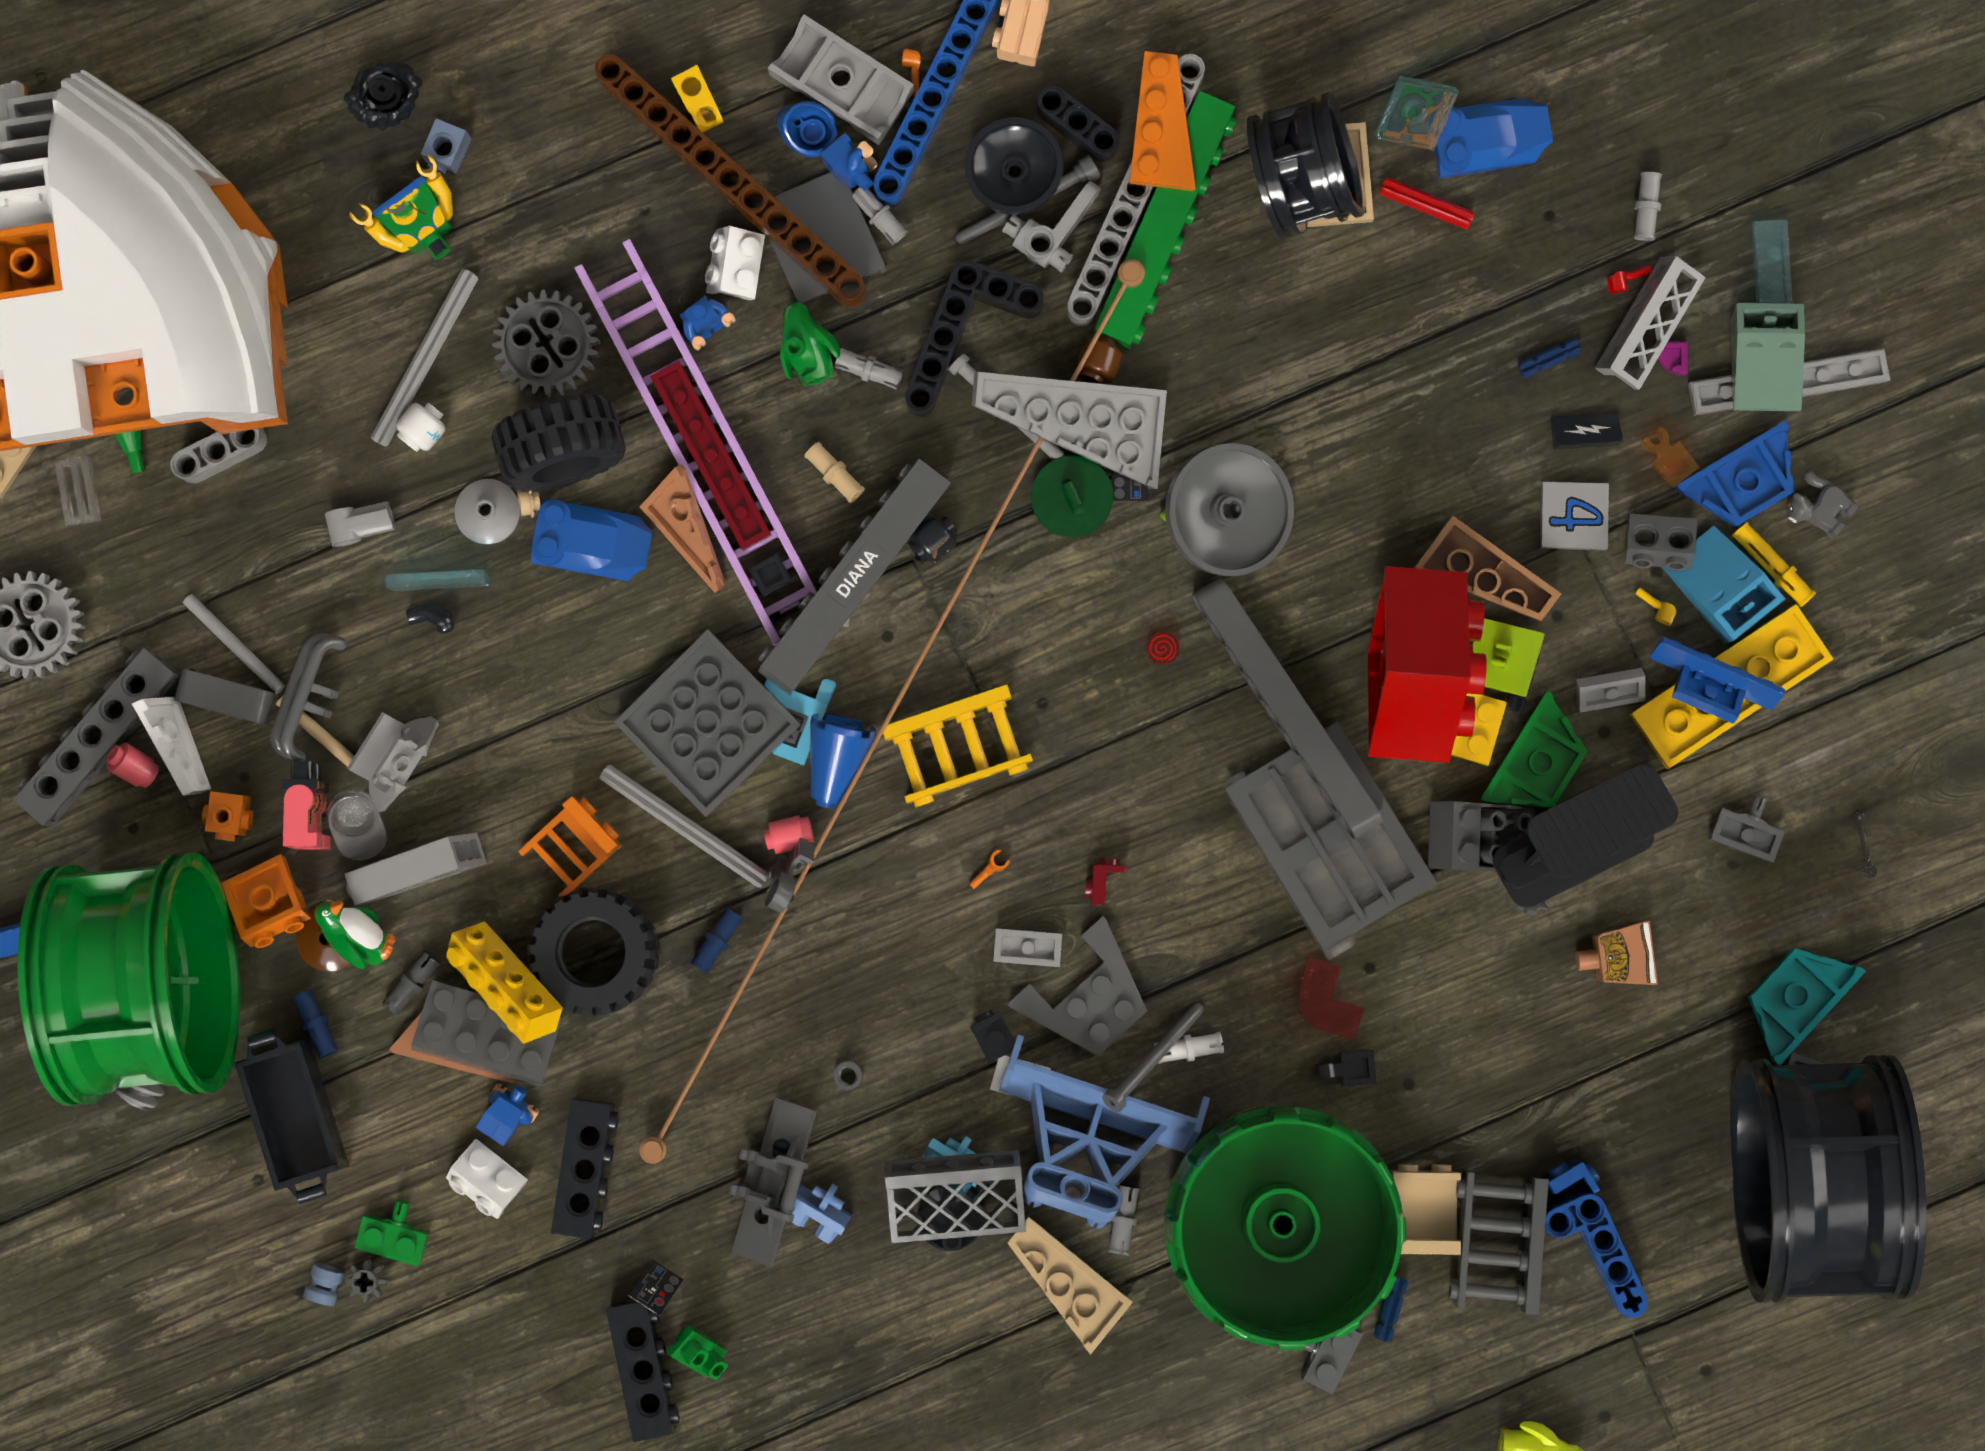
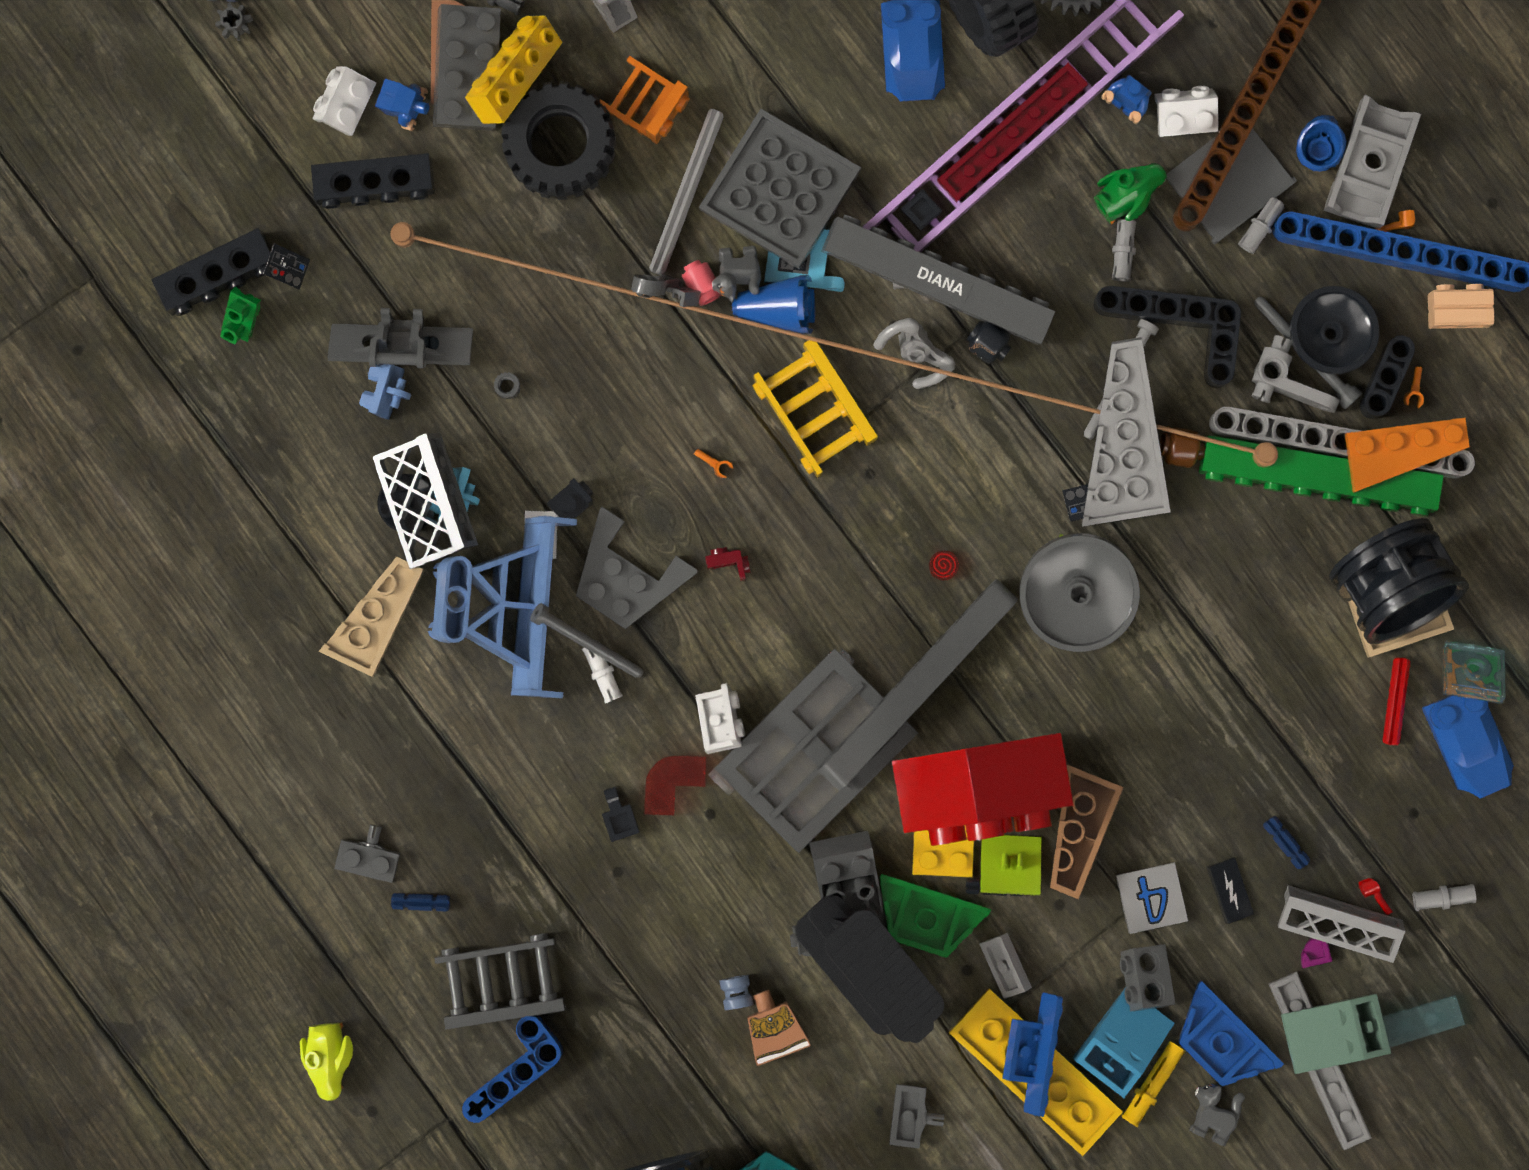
camera: 75 degrees right, 0 degrees up
green plate [354,1199,430,1266] -> none
nougat wing [640,464,726,593] -> none
yellow leg [671,65,724,133] -> none
dark blue pin [689,907,744,974] -> none
tan pin [804,442,865,503] -> none
blue piece [820,133,878,191] -> none
light grey plate [993,928,1062,967] -> none
dark green shield [1031,456,1113,538] -> none
light grey pin [1108,1185,1140,1256] -> none
green wheel [1164,1105,1406,1350] -> none
tan panel [1390,1164,1461,1255] -> none
blue bracket [1546,1159,1600,1194] -> none
yellow hand [1635,587,1677,626] -> none
clear orange plate [1641,427,1699,489] -> none
none -> white bracket [696,683,745,754]
none -> dark grey animal [712,246,761,303]
none -> sand blue wheel [719,975,754,1010]
none -> light grey piece [873,318,955,389]
none -> orange hand [1404,367,1424,408]

